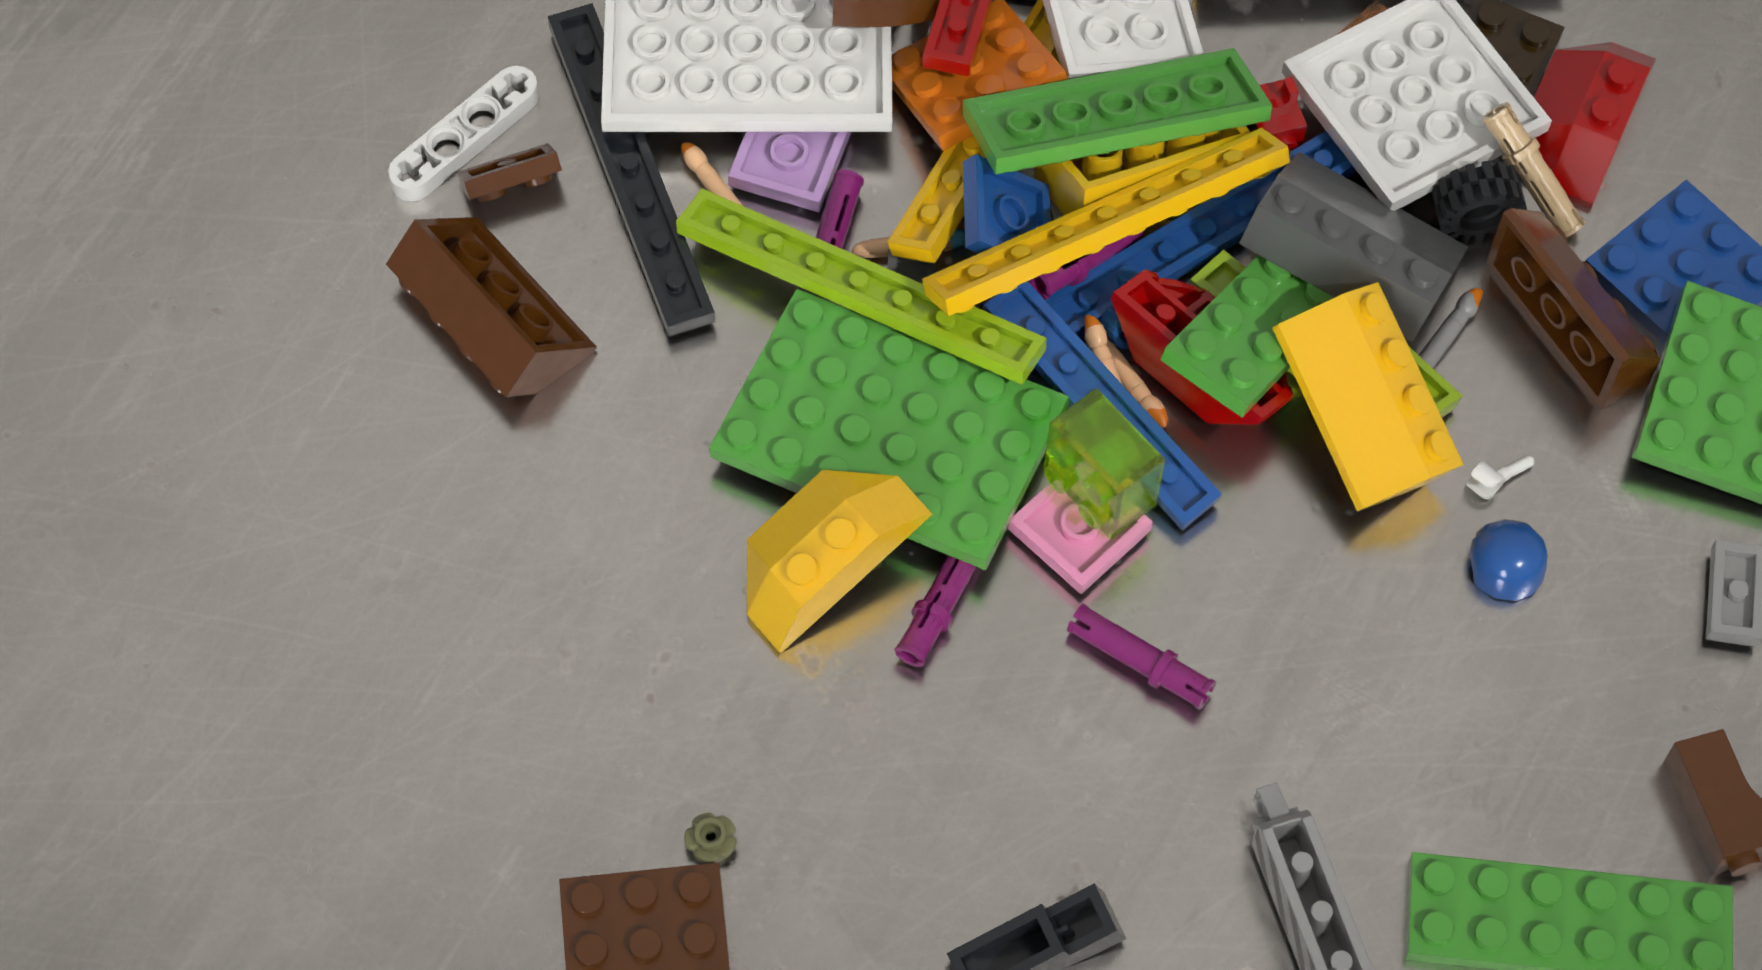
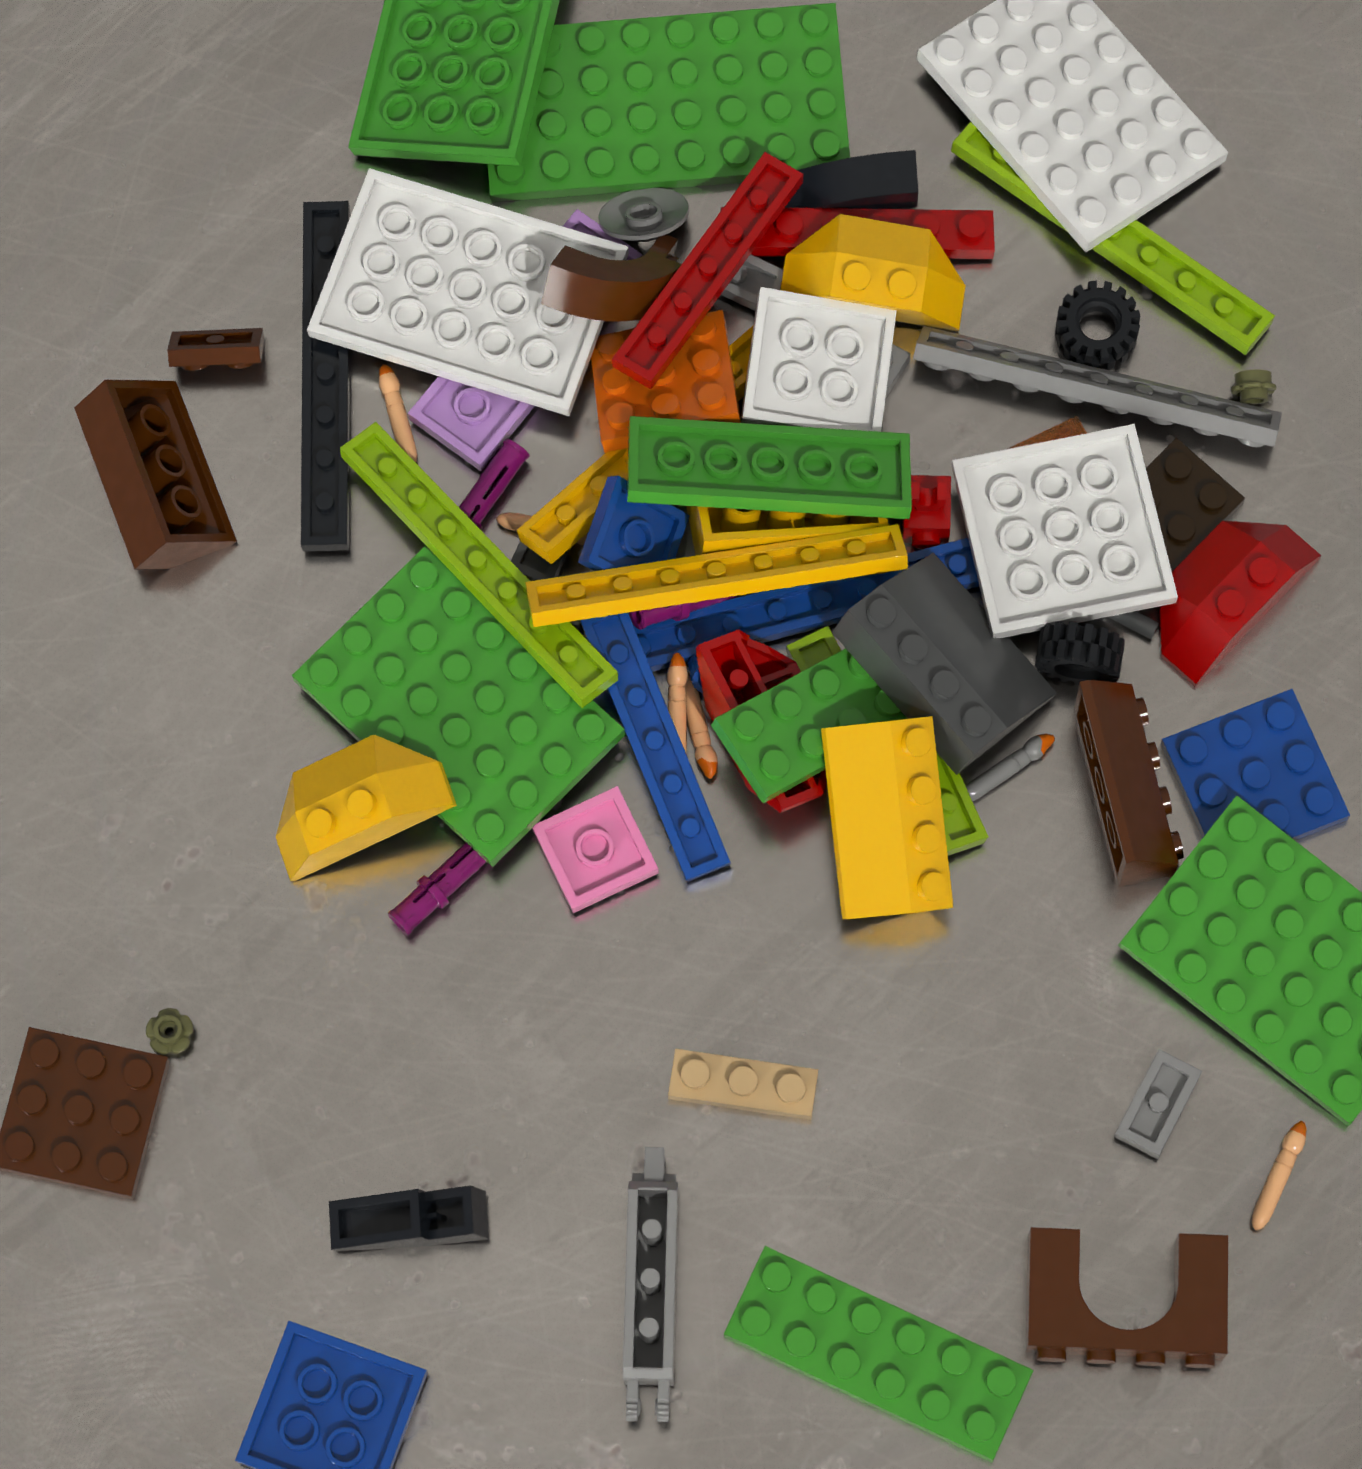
camera: 25 degrees right, 10 degrees up
white beam [388,65,539,202] -> none
clear neon green brick [1044,388,1165,540] -> none
magenta pin [1067,603,1216,710] -> none
white hand [1466,455,1535,500] -> none
blue hair [1469,519,1548,601] -> none
tan pin [1482,102,1586,237] -> none
none -> tan plate [668,1048,819,1120]

